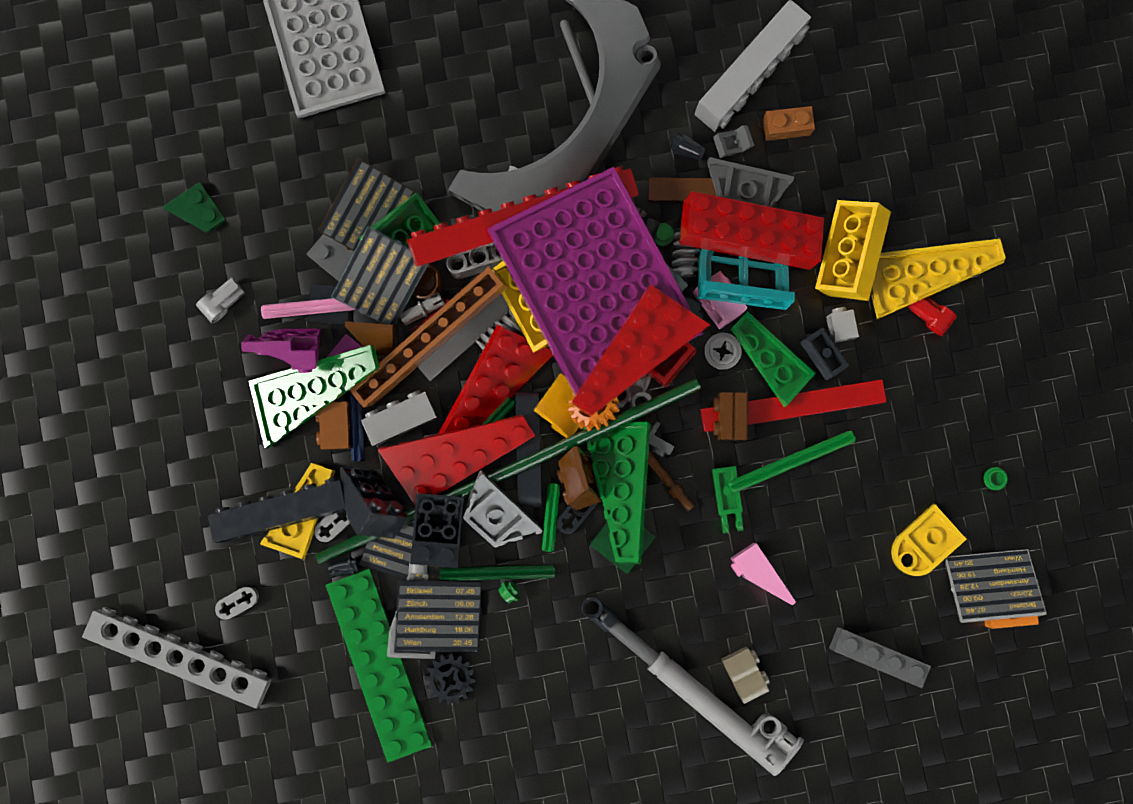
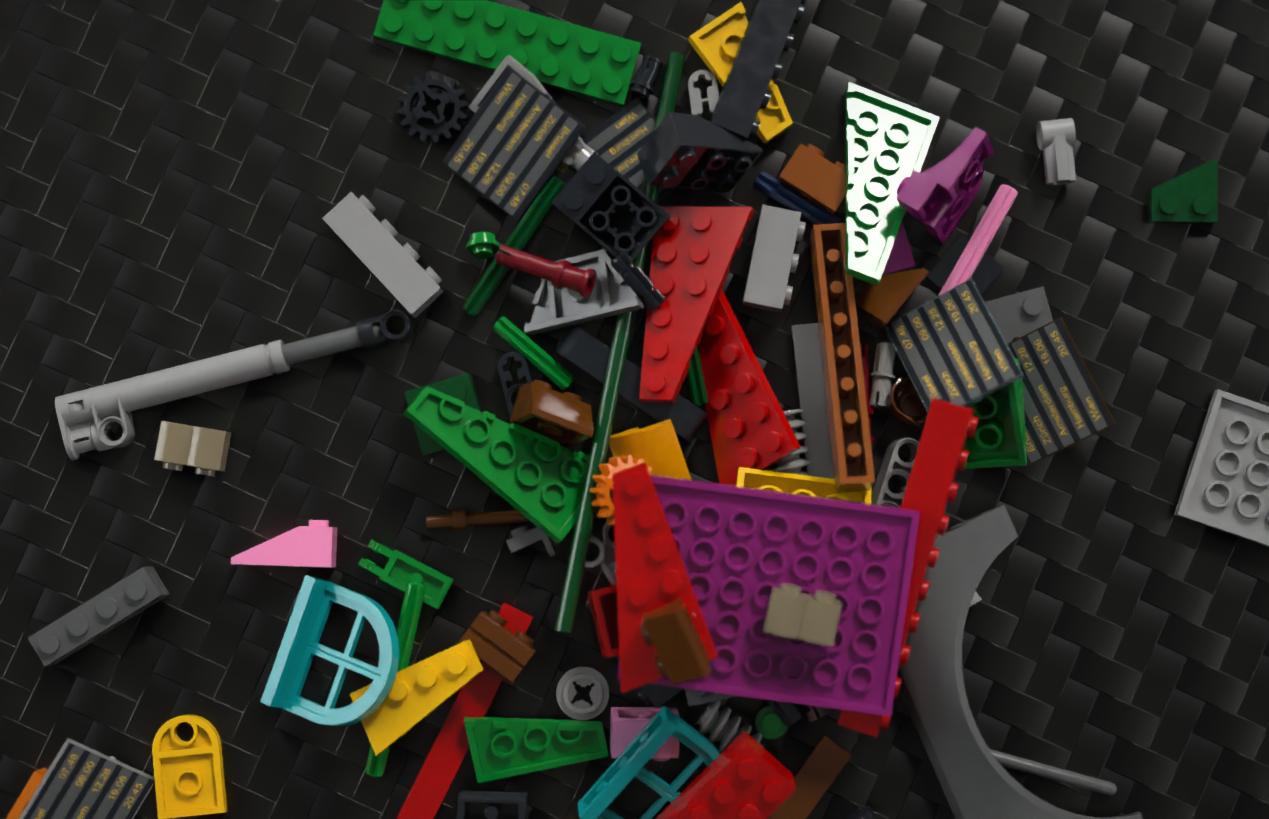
camera: 130 degrees right, 0 degrees up
none -> teal window [260,575,399,726]
none -> light grey brick [322,192,444,318]
none -> yellow wing [350,639,483,756]
none -> dark red pin [496,244,597,299]
none -> black axle [611,252,665,310]
none -> reddish brown slope [640,598,711,685]
none -> dark tan brick [764,583,842,646]

